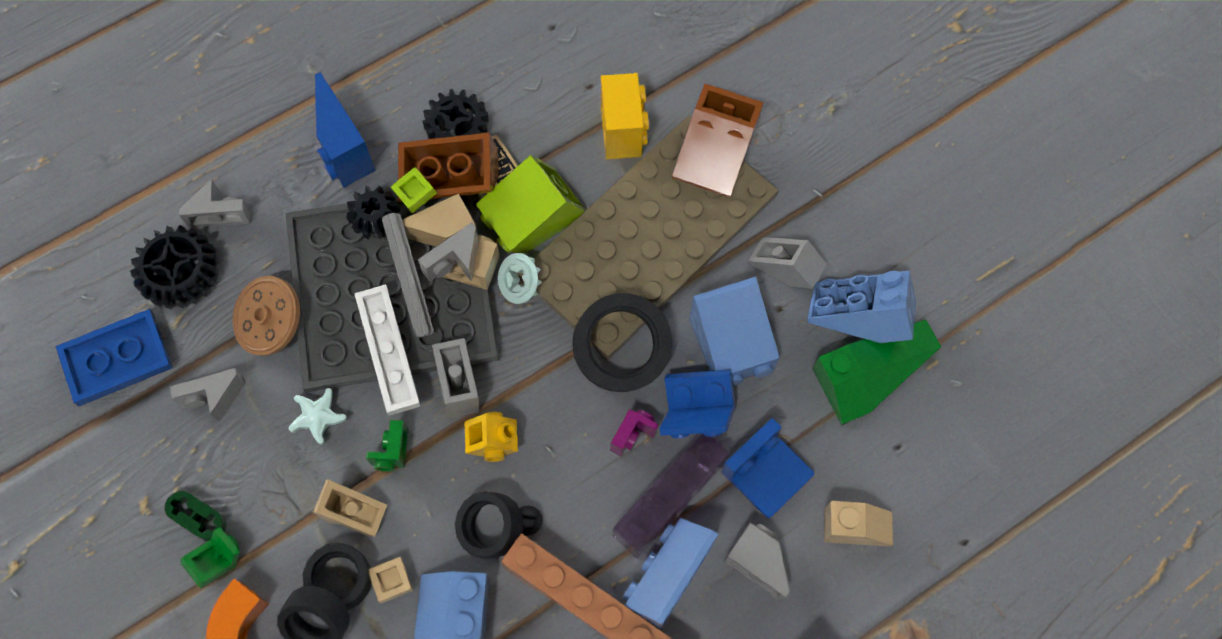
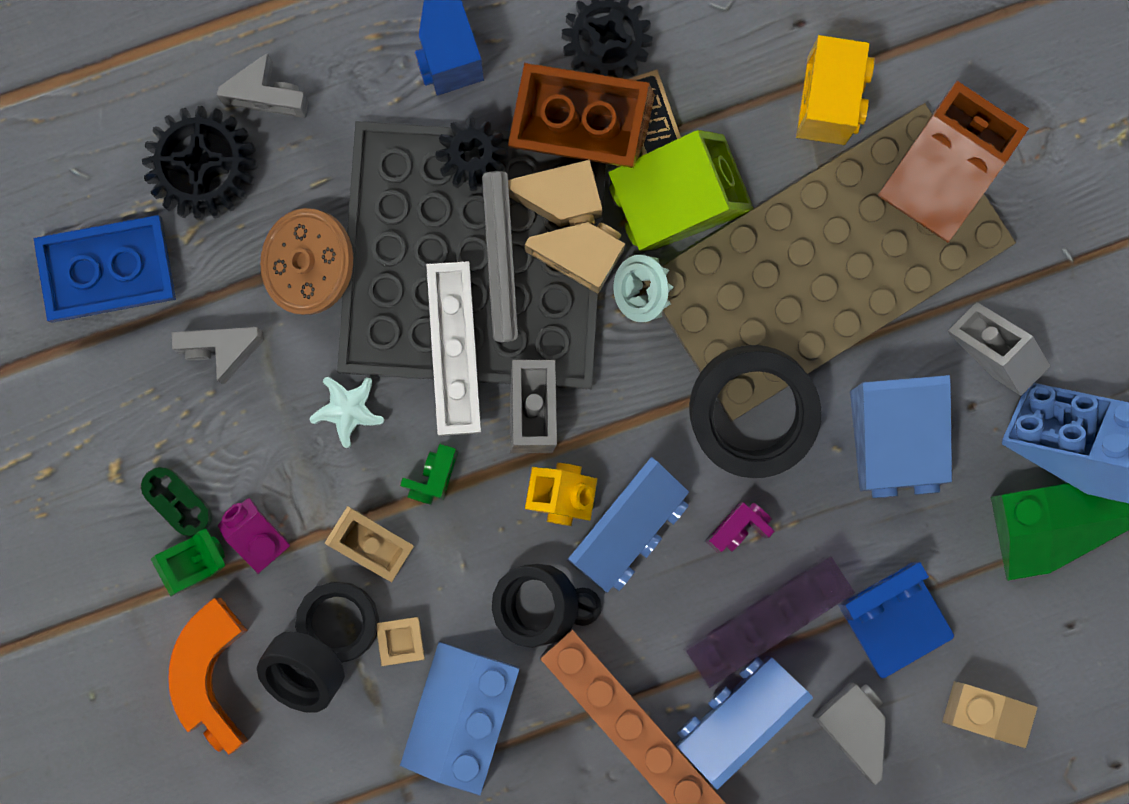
camera: 10 degrees right, 15 degrees up
lime plate [391,167,437,213] -> none
light grey slope [418,222,479,281] -> none
blue bracket [659,370,736,439] -> none
none -> magenta bracket [218,498,290,574]
none -> medium blue slope [567,457,689,593]

